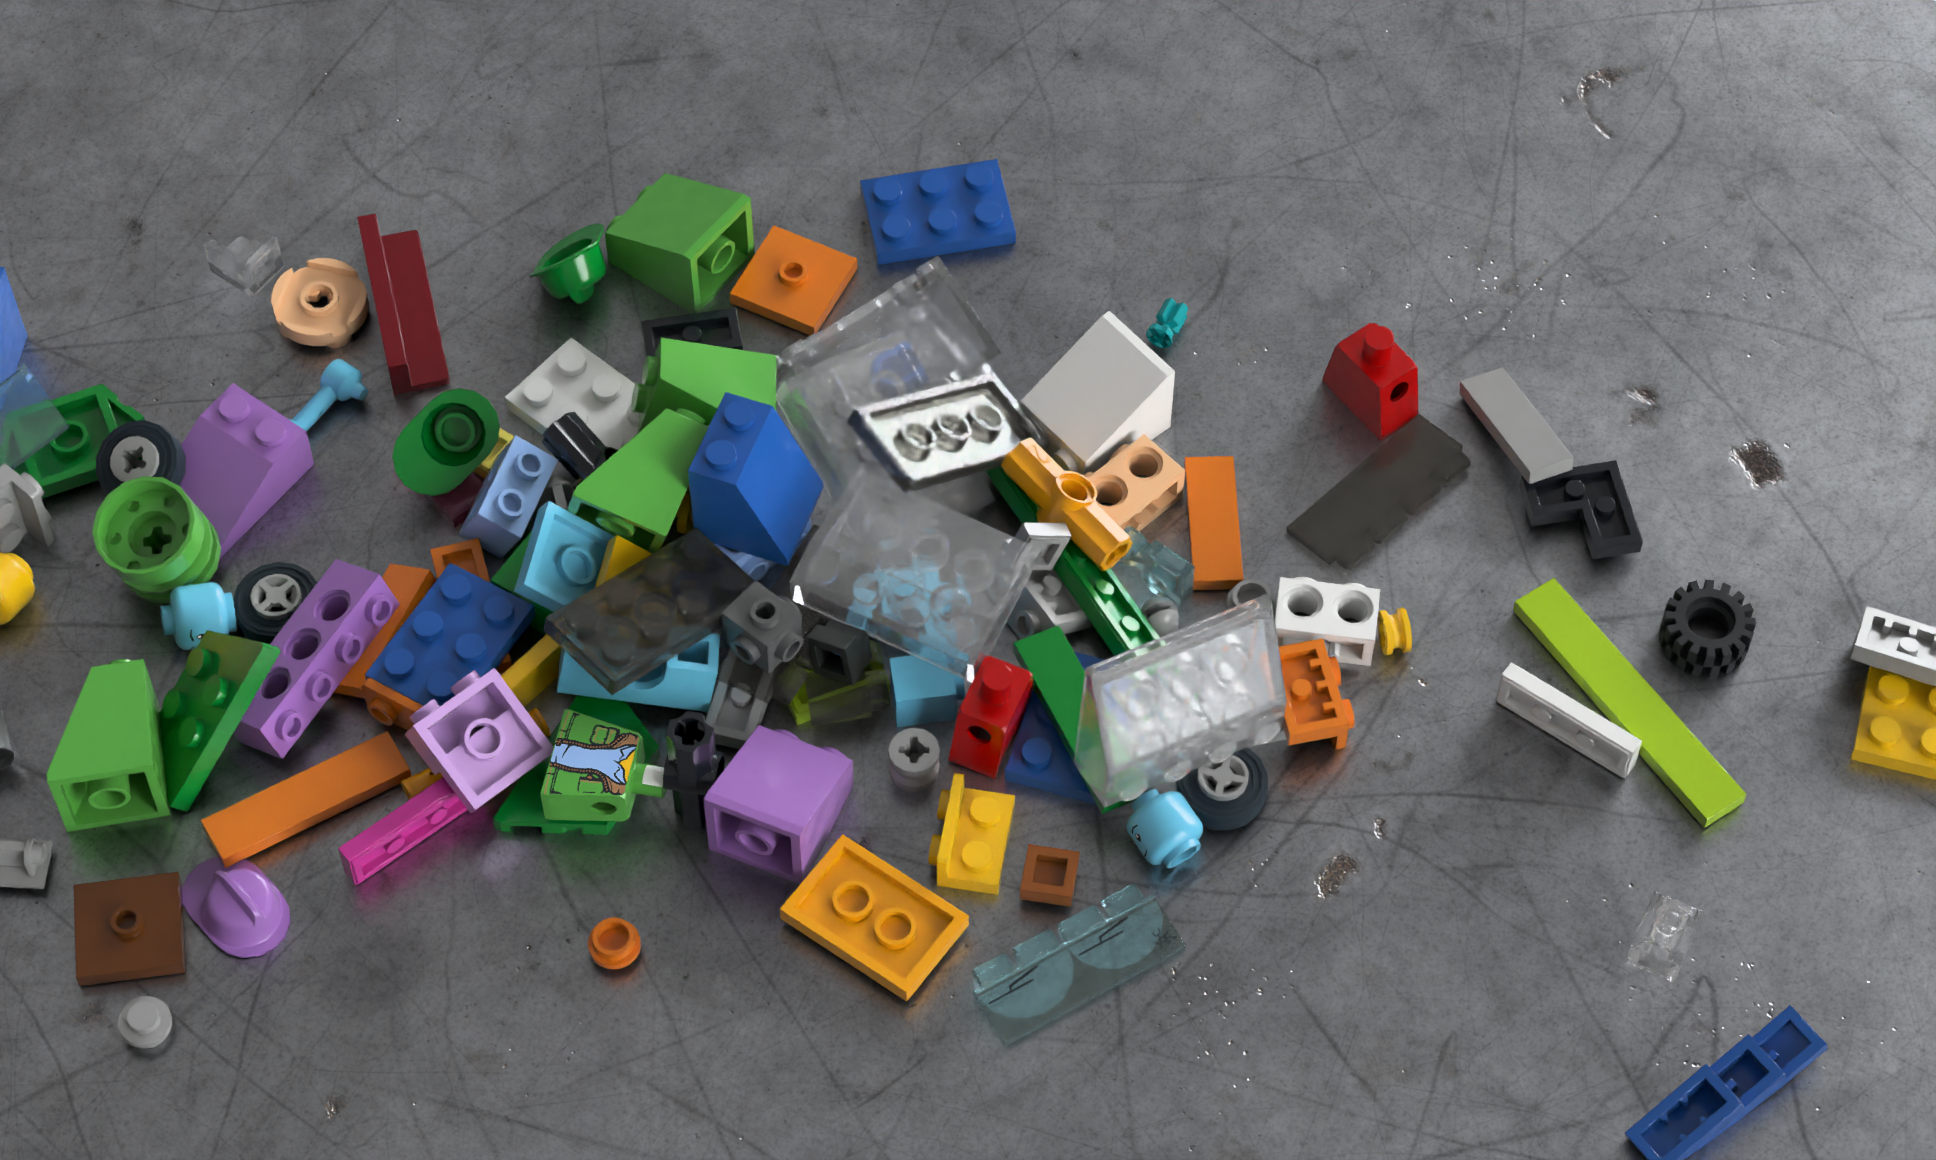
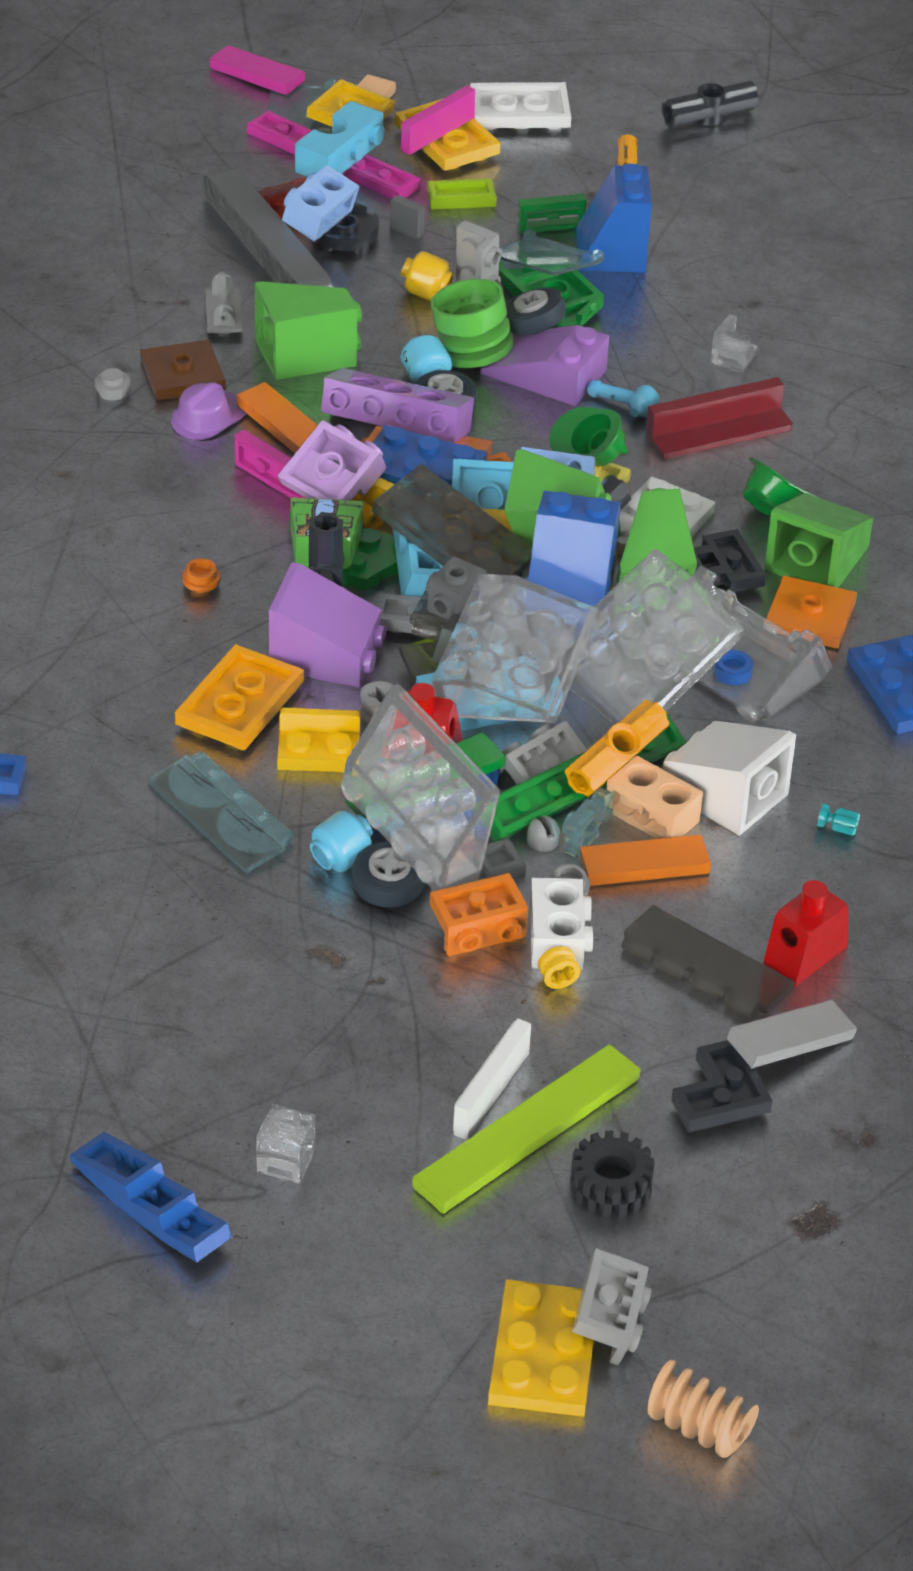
camera: 80 degrees right, 15 degrees down
green wing [159,630,281,811] -> none
light nougat plate [271,258,369,348] -> none
clear smoke plate [847,372,1050,494] -> none
light grey tile [1003,523,1072,570] -> none
dark orange plate [1020,844,1080,907] -> none

